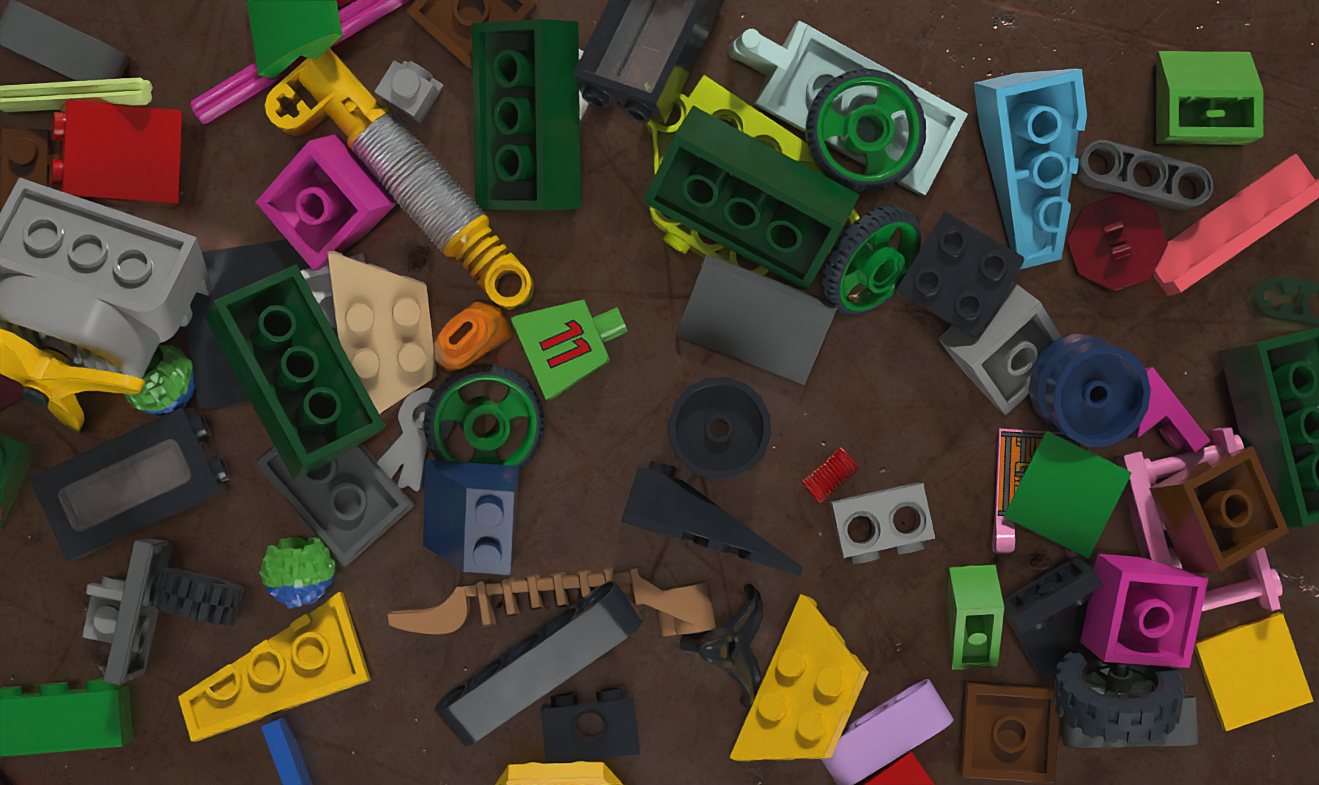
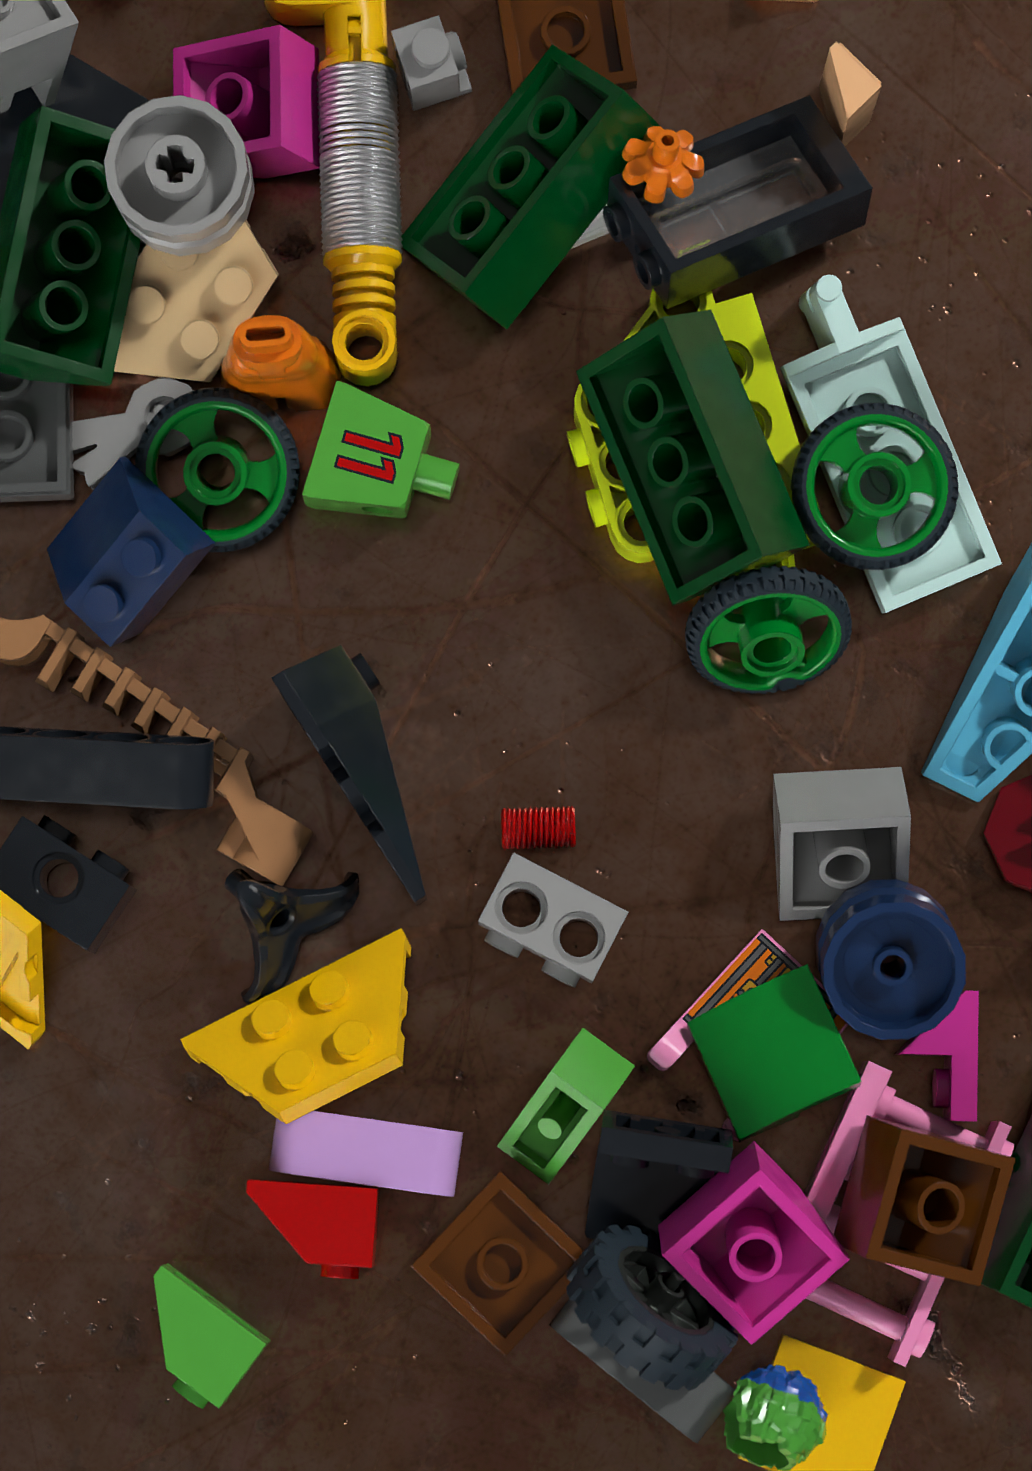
camera: 45 degrees right, 5 degrees down
black wheel [668,377,771,480] -> none
dark grey tile [676,254,837,385] -> none
black bracket [896,211,1024,338] -> none
none -> light grey wheel [104,95,255,256]
none -> orange plant [622,126,705,204]
none -> bright green piece [723,1364,828,1471]

